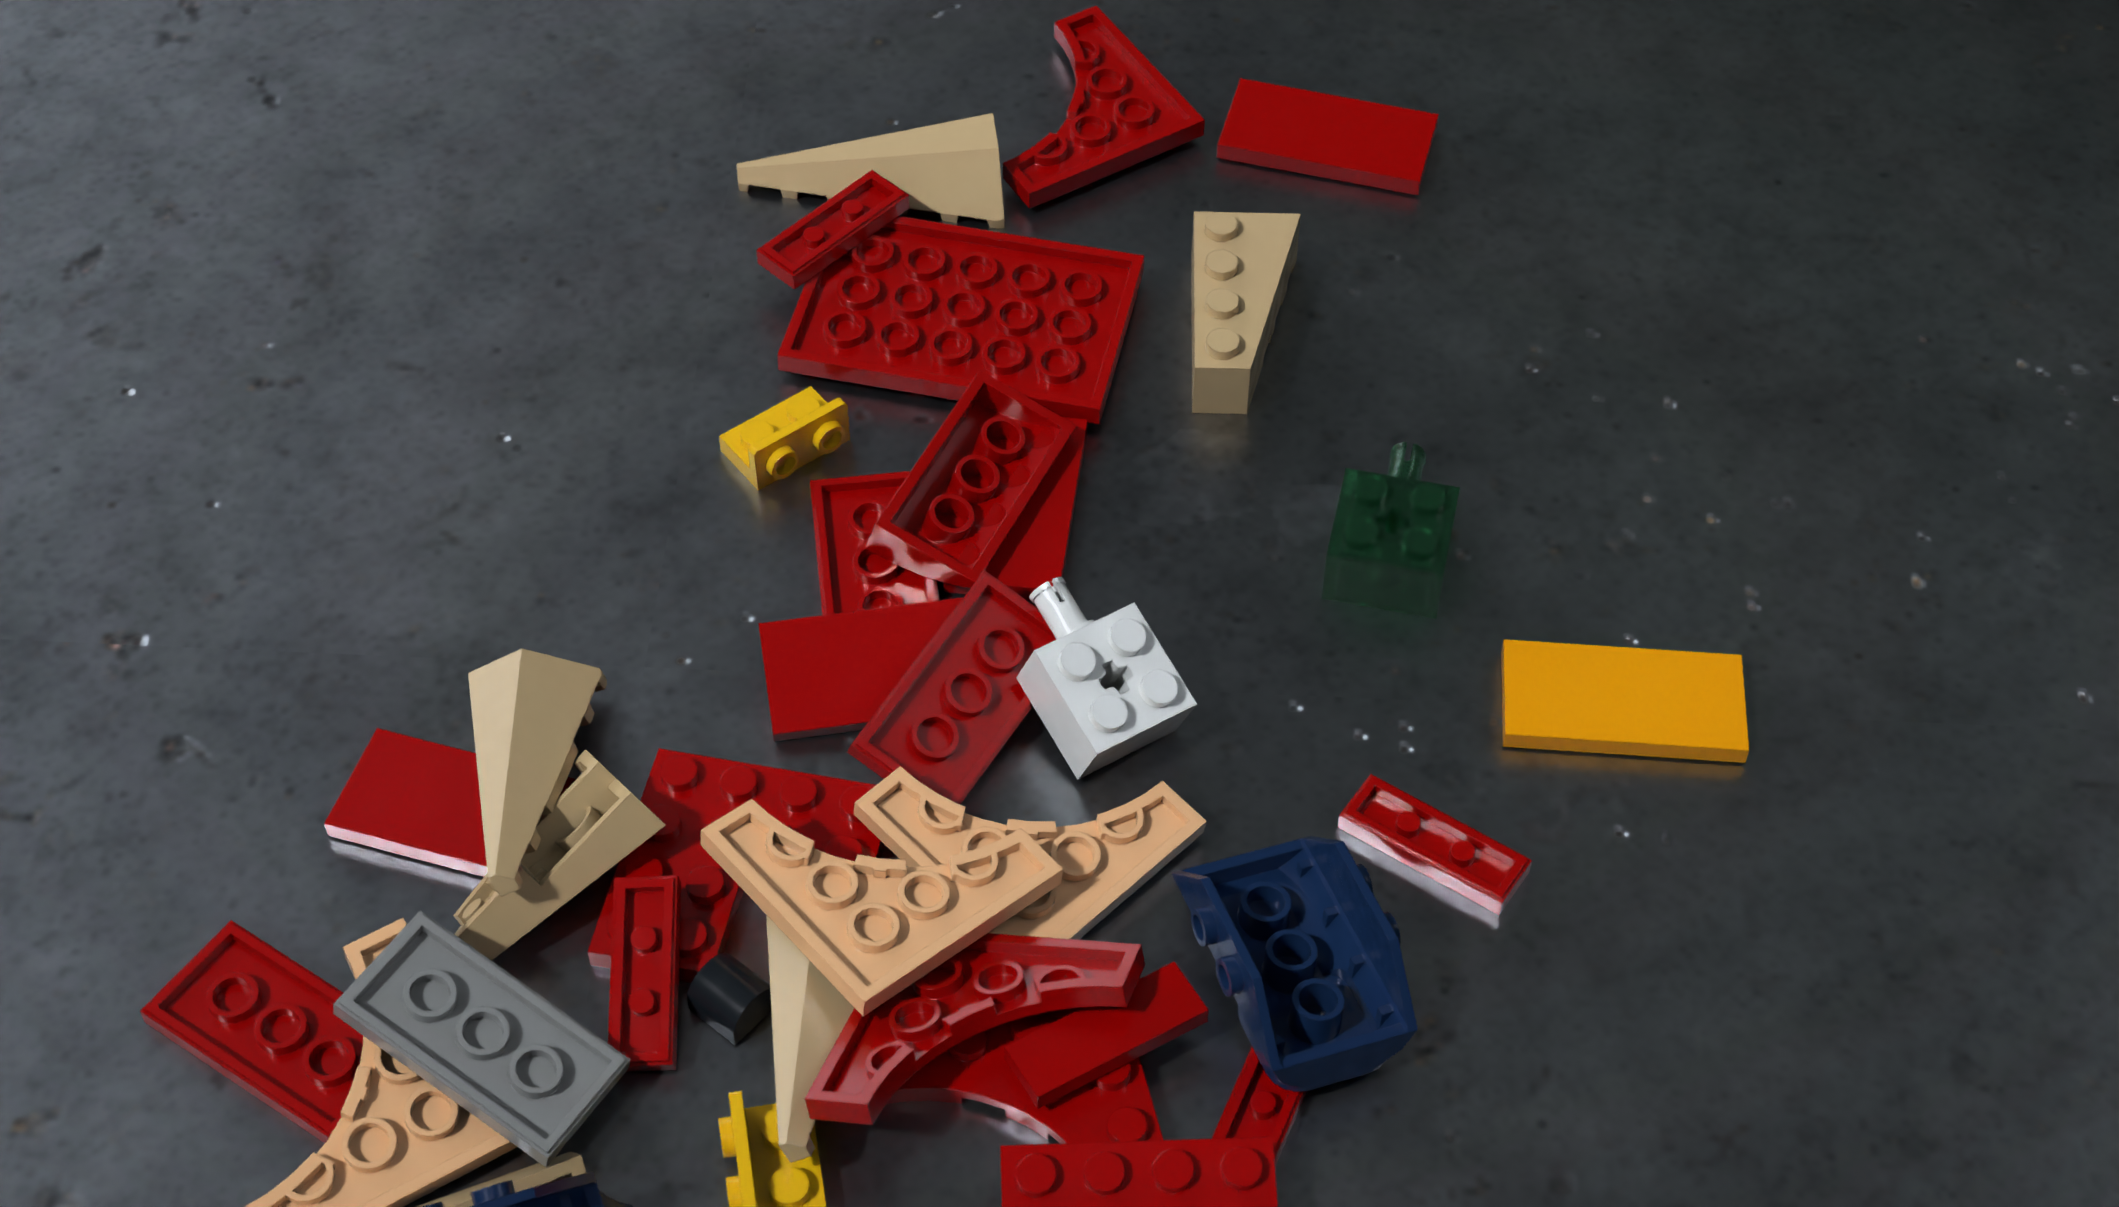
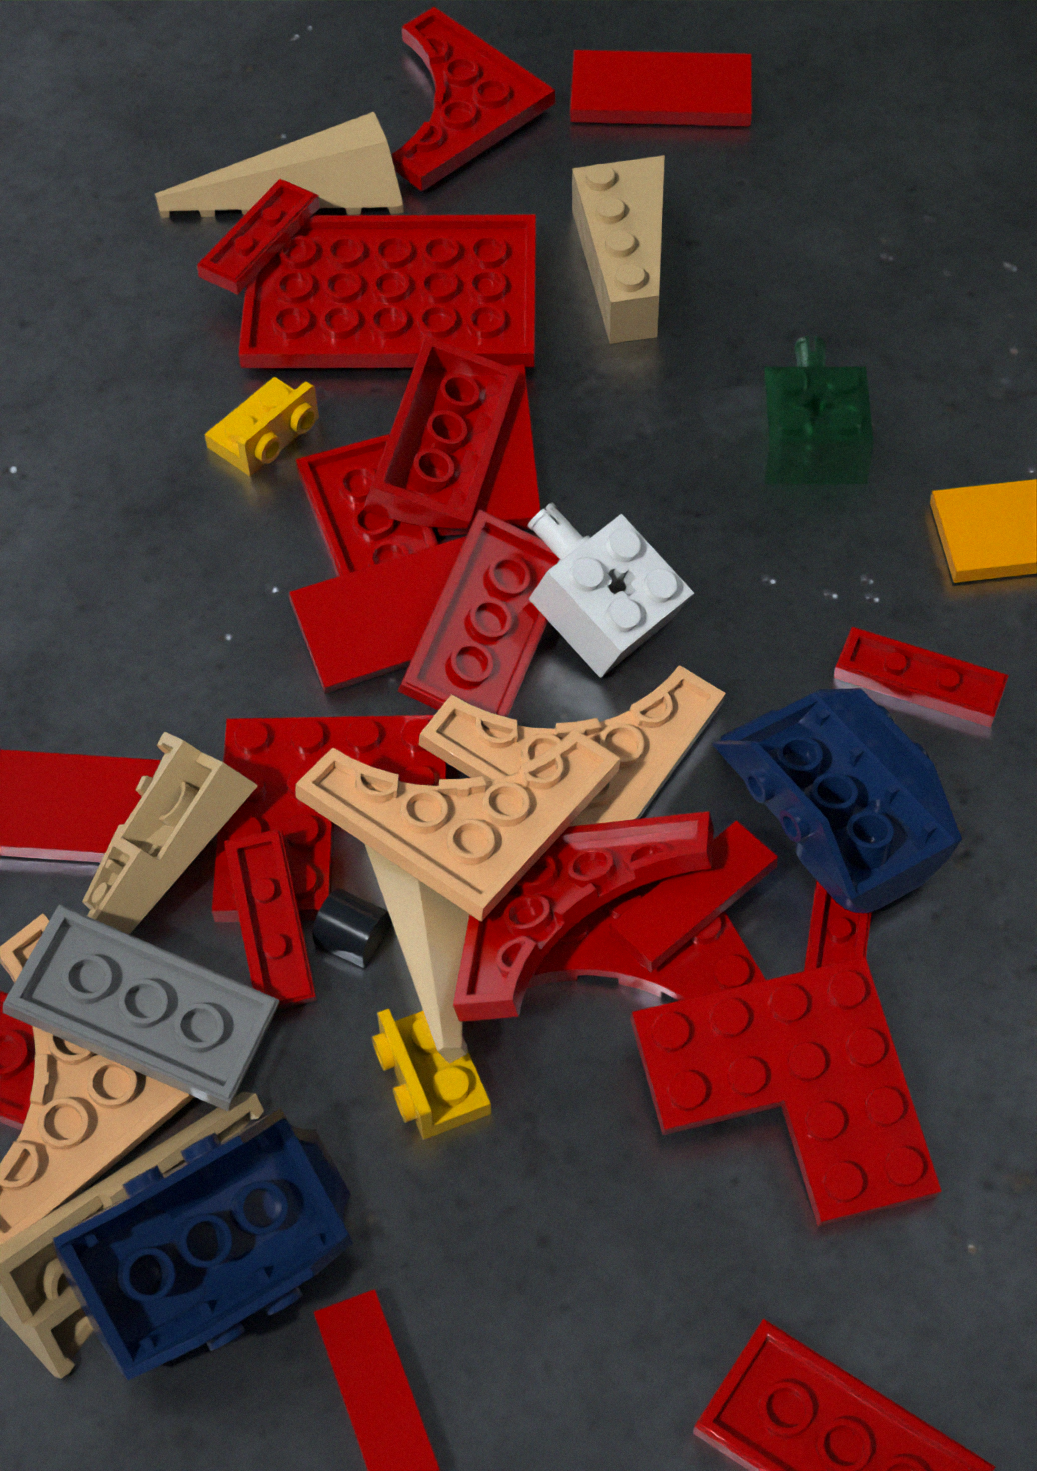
camera: 10 degrees left, 5 degrees up
tan wedge [468,648,607,897] -> none

